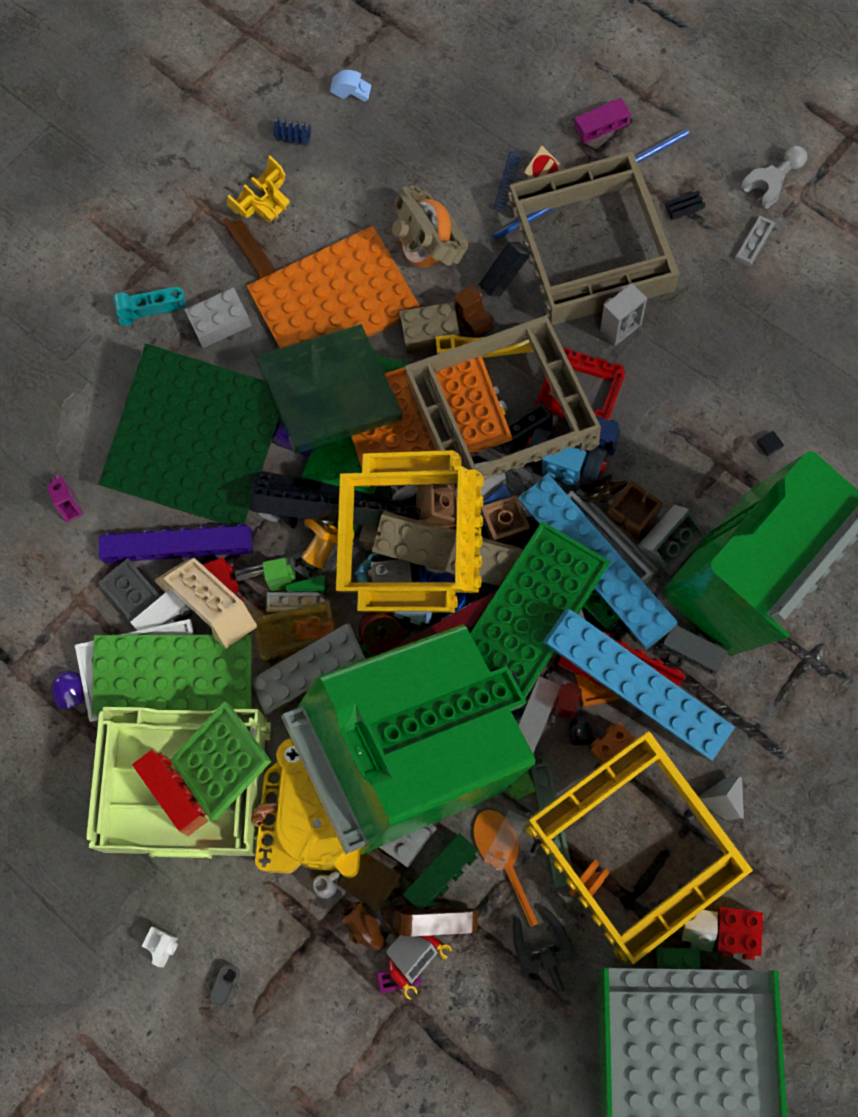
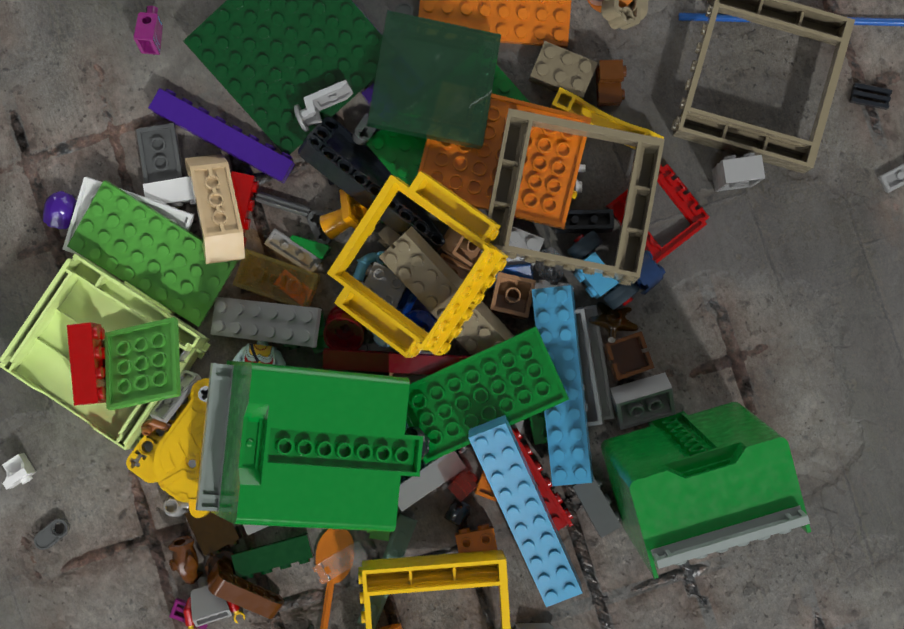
camera: 25 degrees right, 15 degrees up
bright green brick [262,558,296,592] -> none
black brick [478,242,532,297] -> none
black tile [757,430,784,457] -> none
none -> light grey tile [150,369,202,423]
none -> light grey piece [294,80,354,132]
none -> dark grey beam [352,113,379,145]

